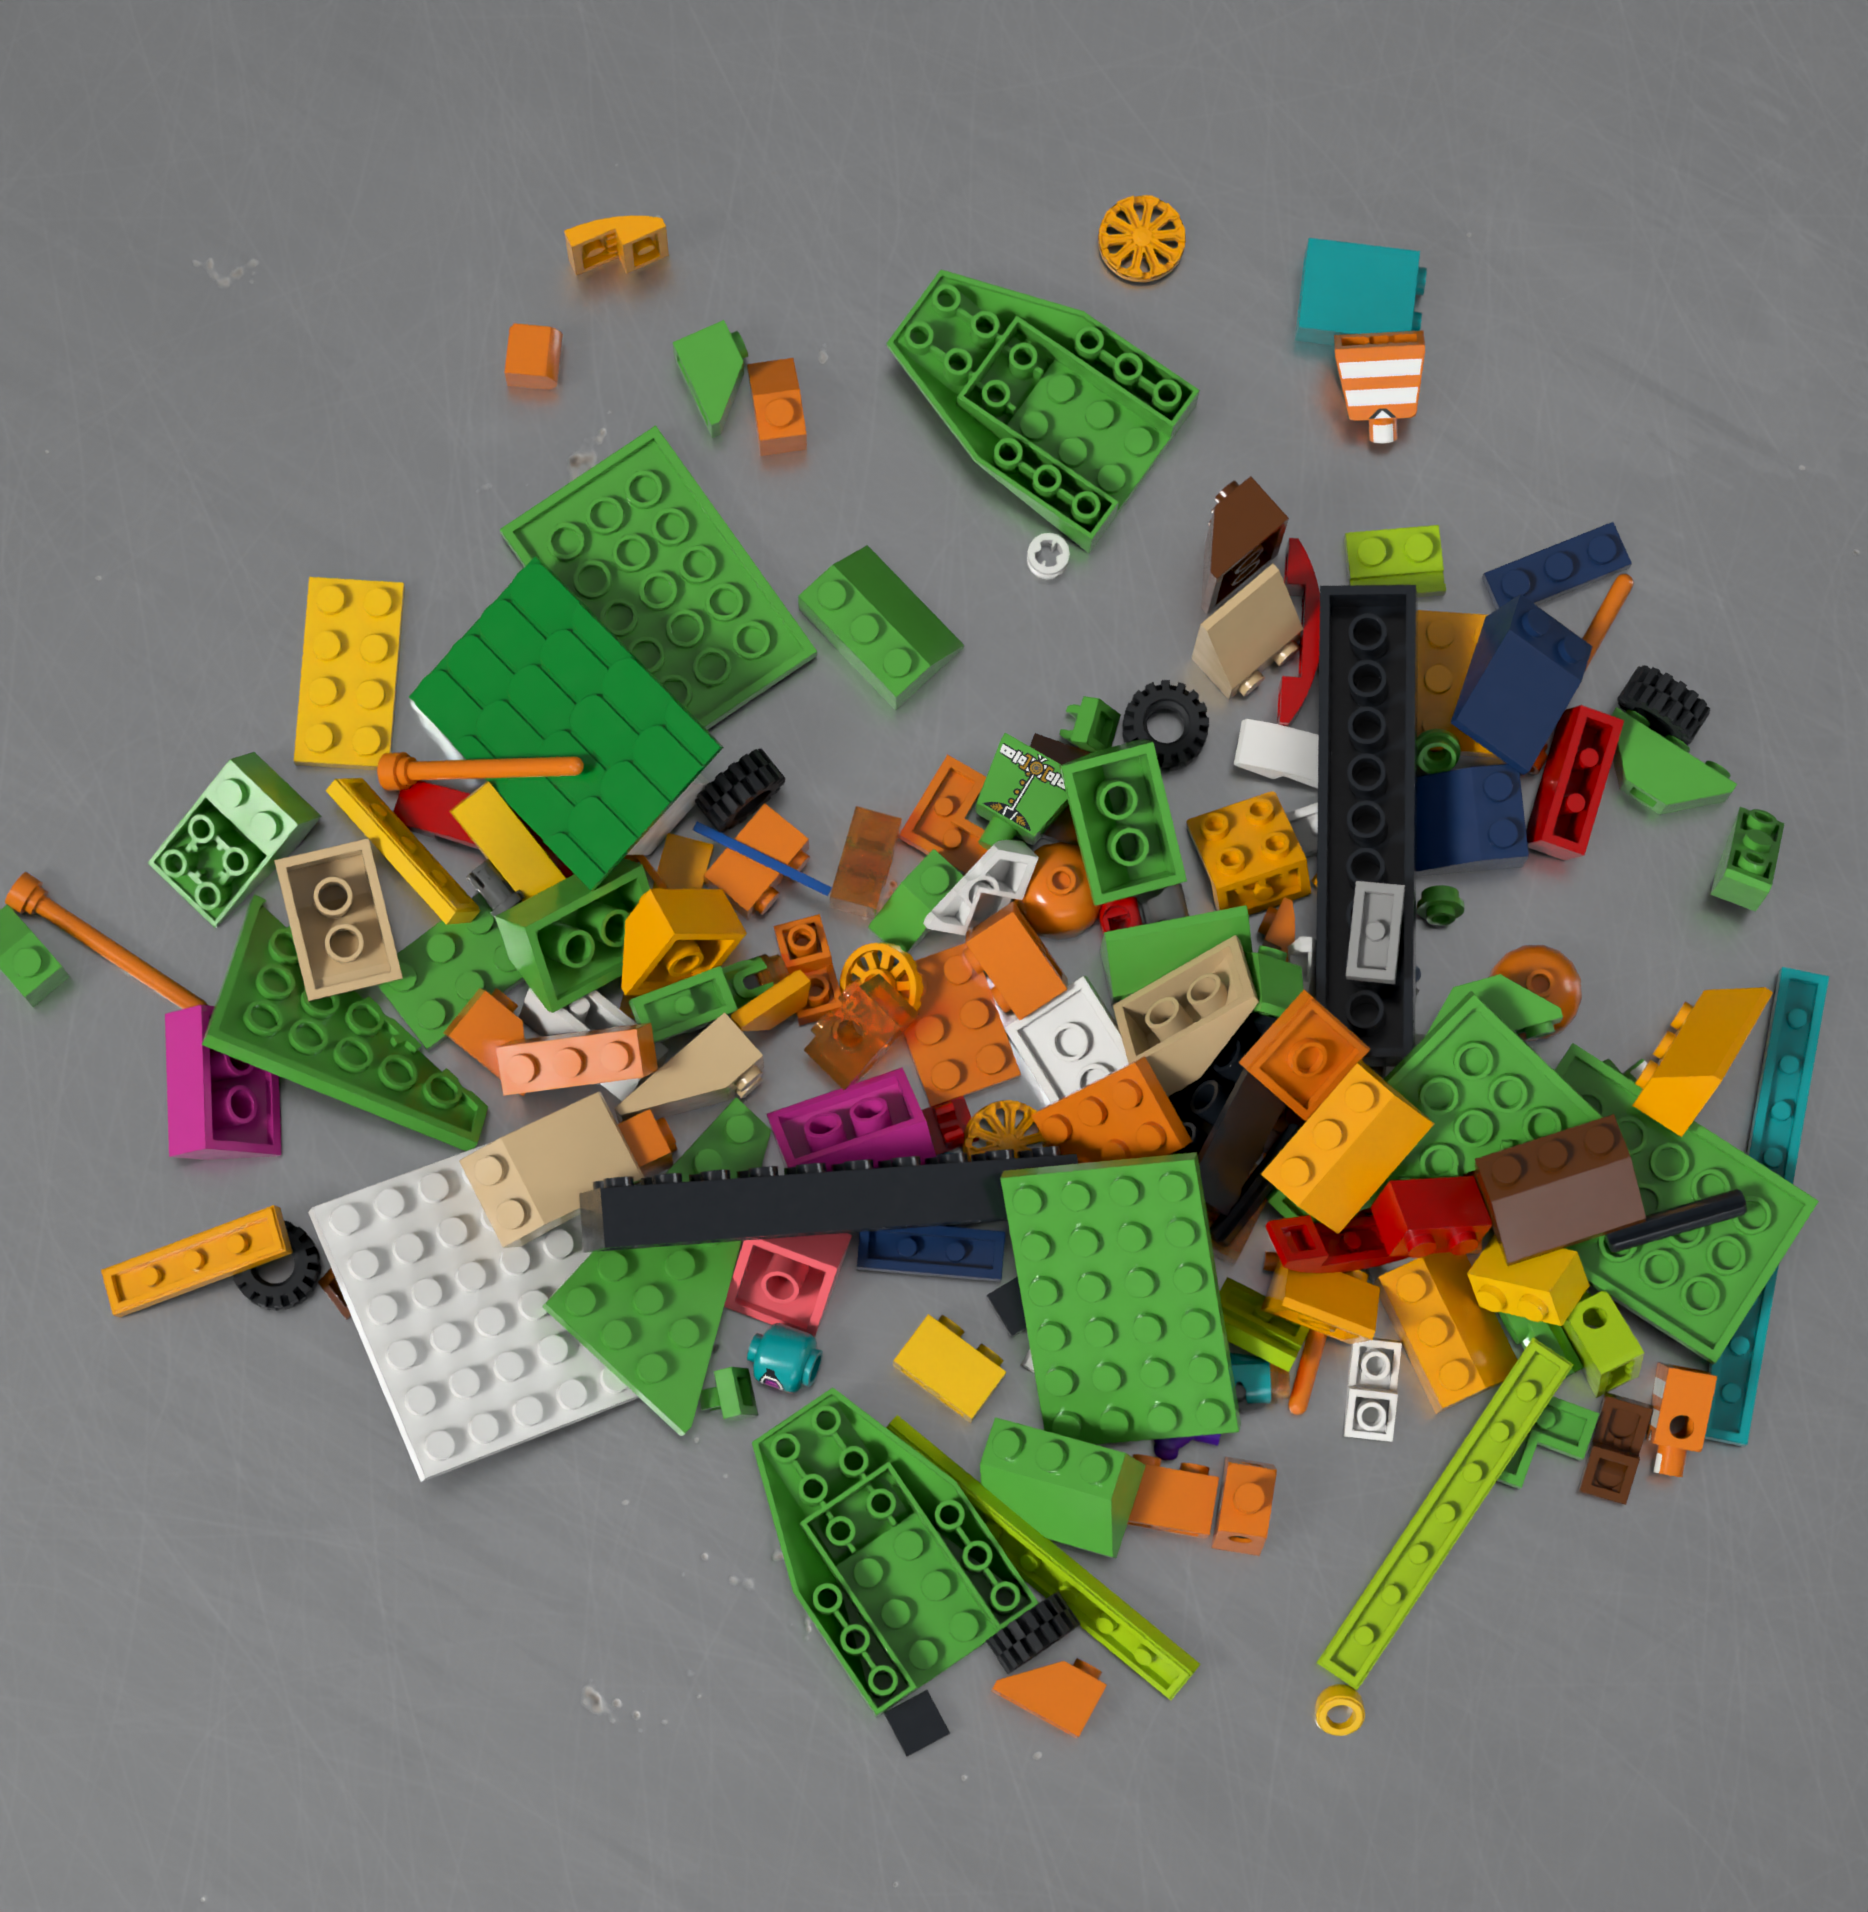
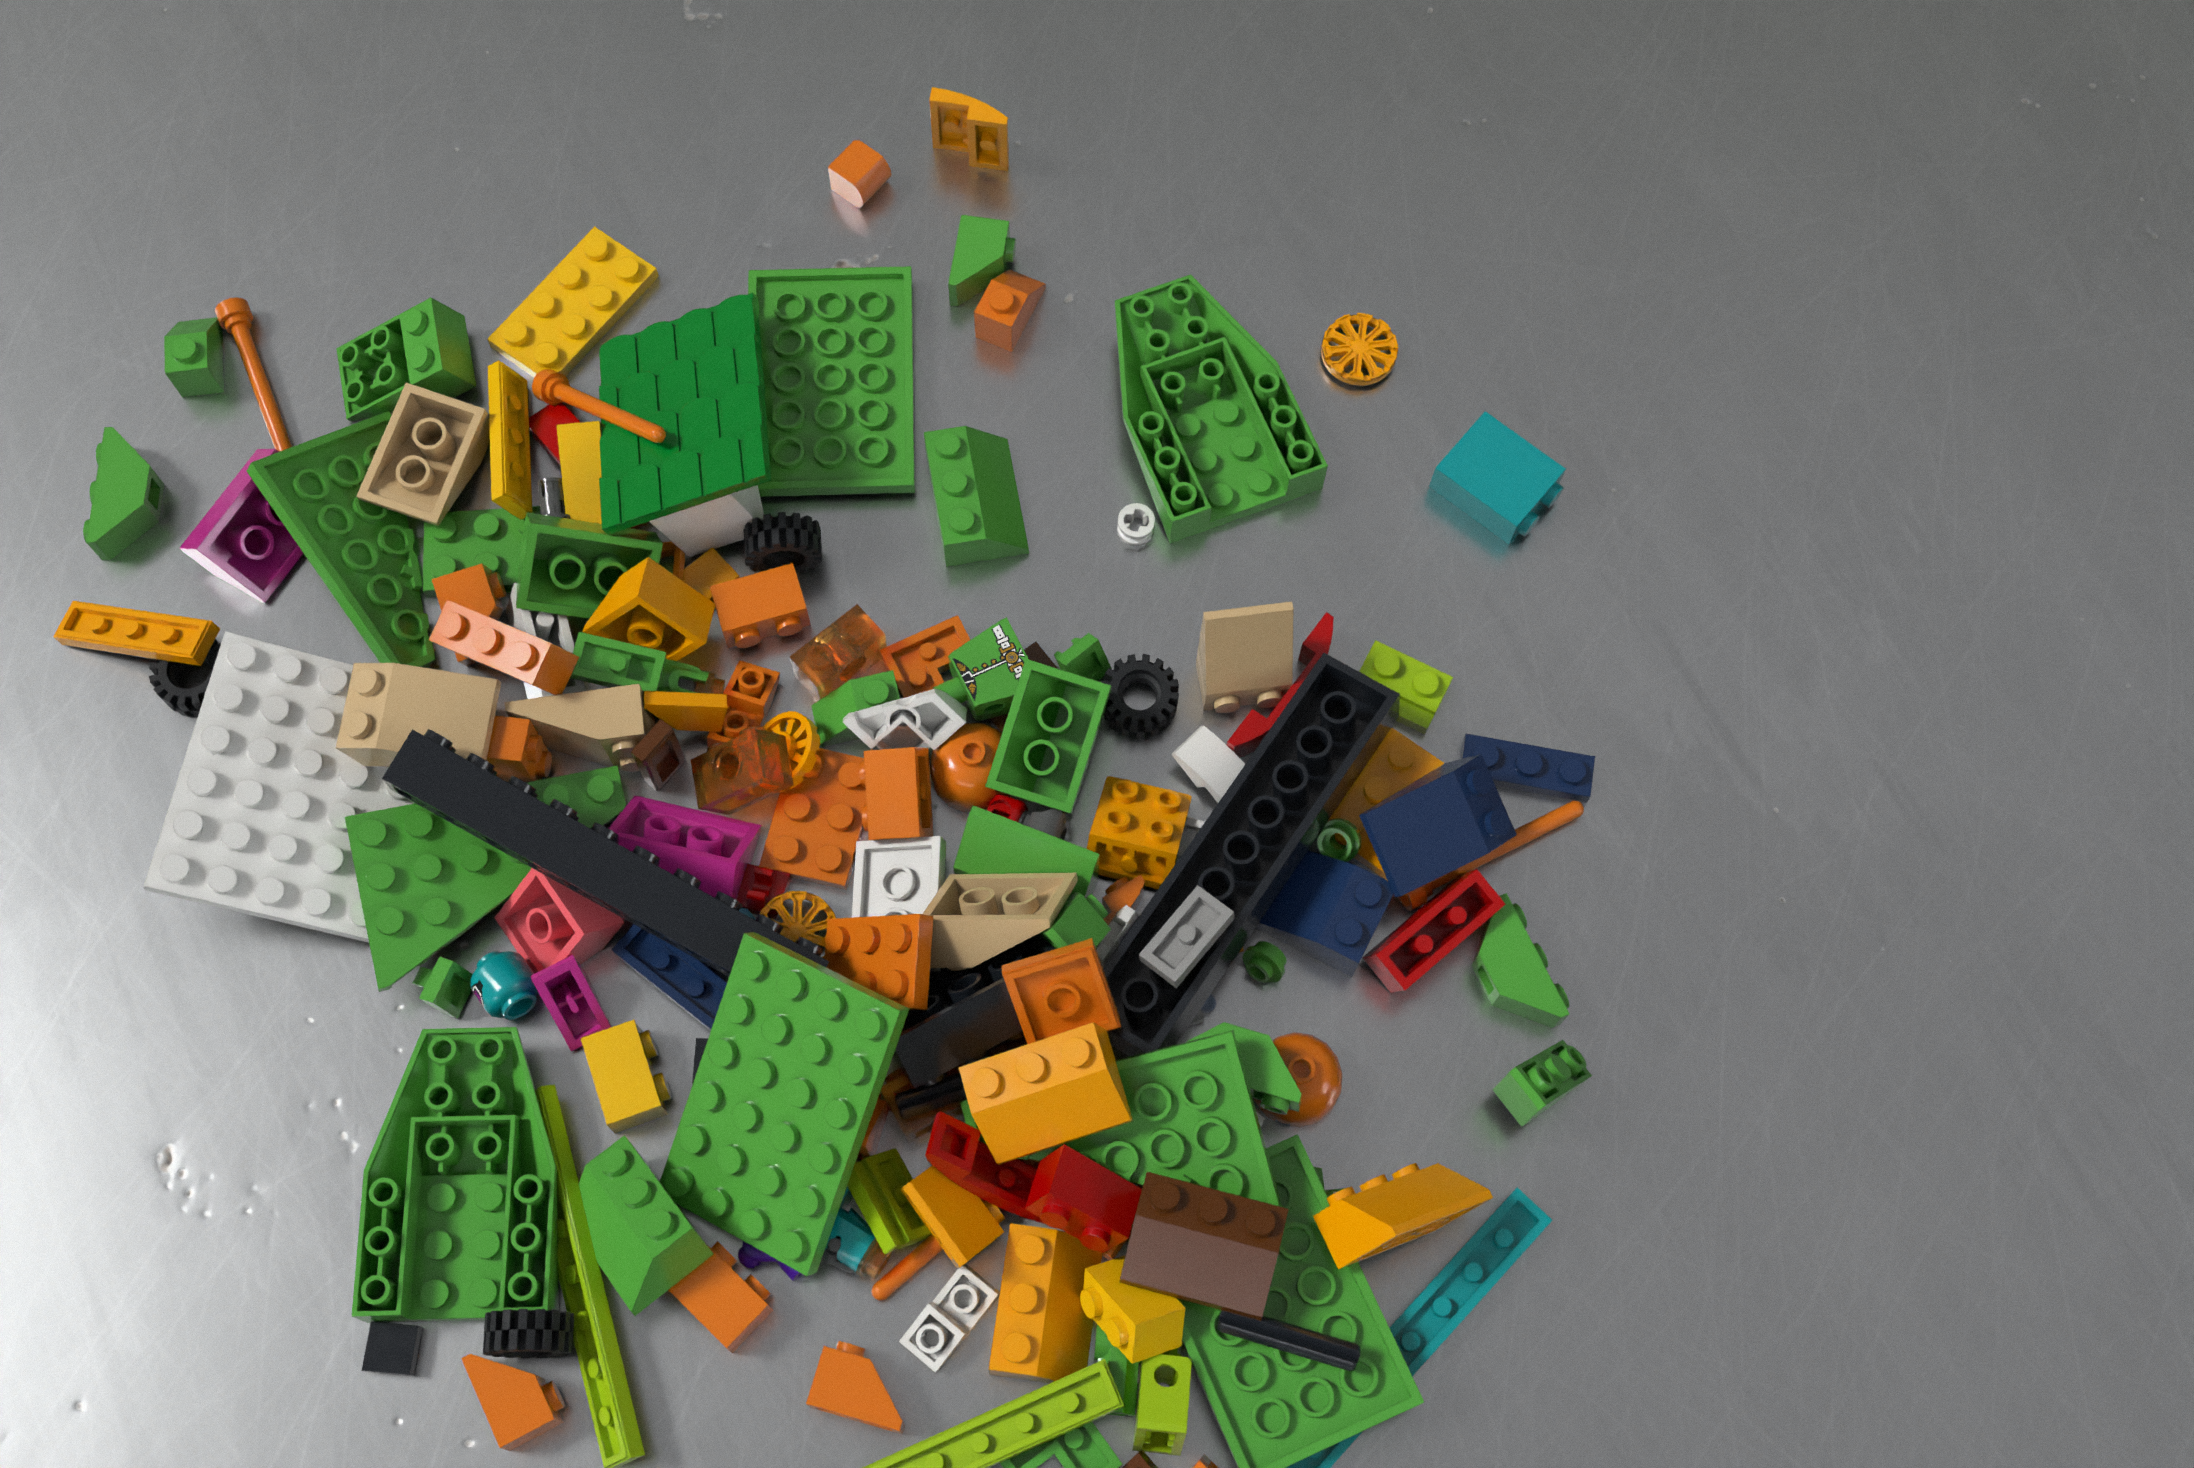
camera: 35 degrees right, 10 degrees down
blue piece [692,821,832,896] -> none
reddish brown slope [1201,476,1289,614] -> none
orange torso [1211,1456,1277,1556] -> none
orange torso [1334,330,1425,443] -> none
black tyre [1617,665,1710,746] -> none
none -> bright green slope [83,427,165,560]
none -> dark pink slope [531,955,612,1052]
none -> reddish brown tile [631,719,686,791]
none -> orange slope [806,1341,905,1434]

